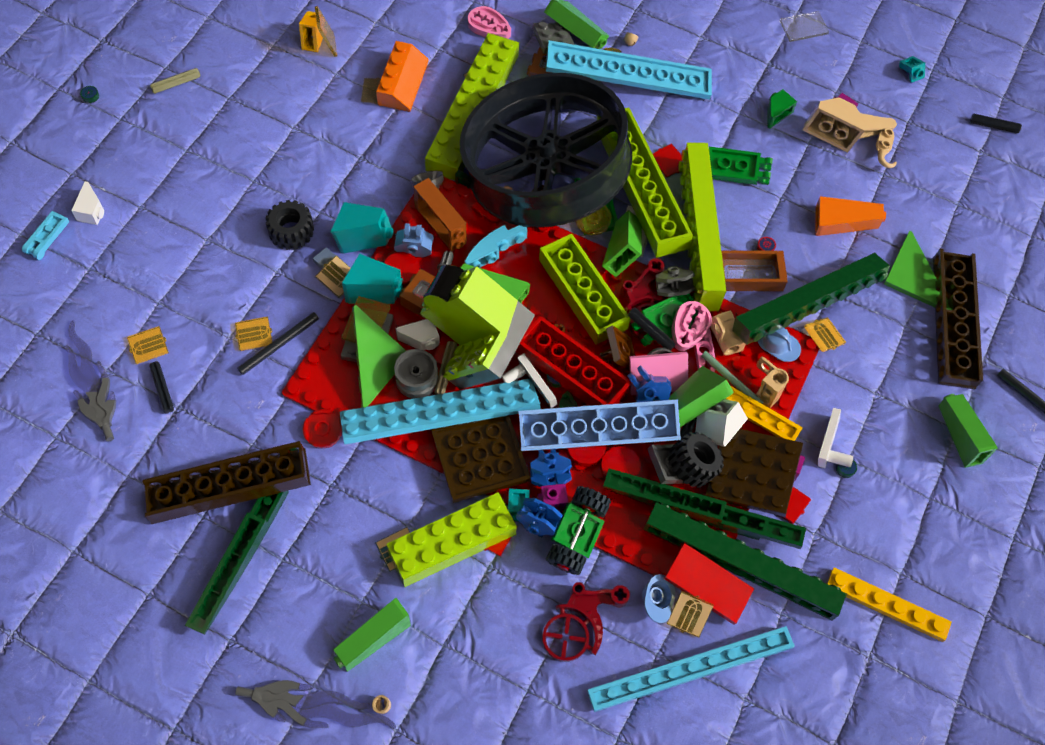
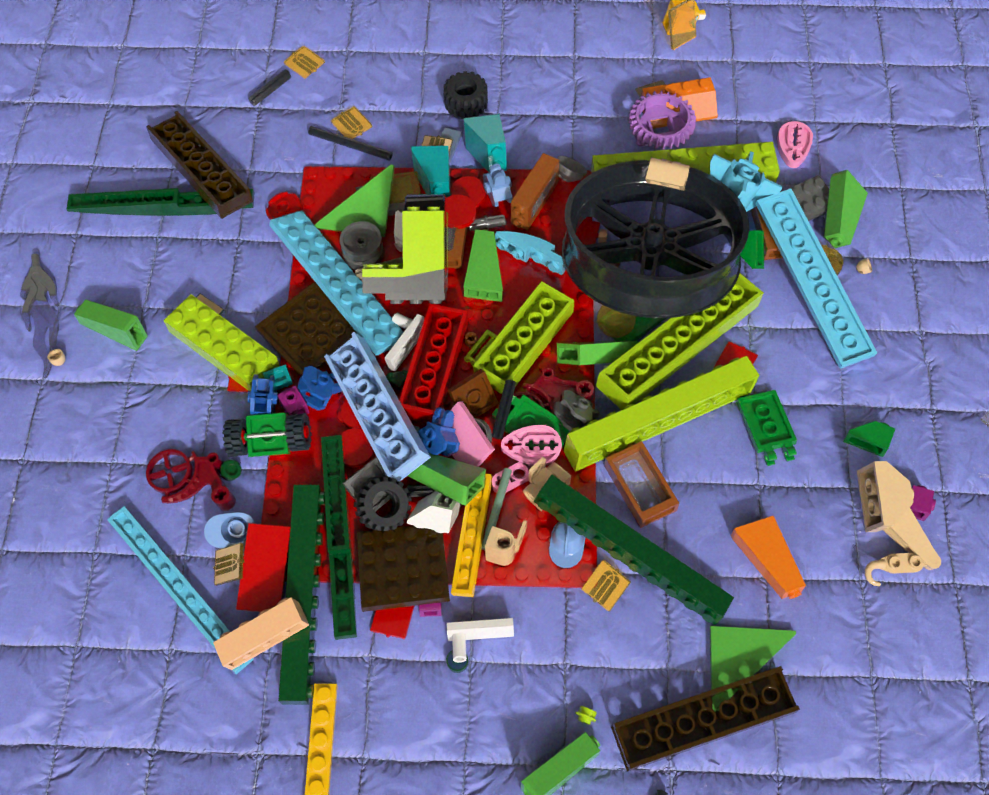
camera: 70 degrees right, 0 degrees up
piece [65,320,116,442] -> none
tile [757,237,776,251] -> none
none -> light nougat brick [213,597,309,670]
none -> dark green tile [219,459,242,481]
none -> red tile [440,195,476,229]
none -> lime tile [464,329,497,366]
none -> lime plate [575,706,597,725]
none -> medium lavender piece [629,90,696,150]
none -> tan piece [646,158,690,191]
none -> medium azure brick [710,151,782,212]

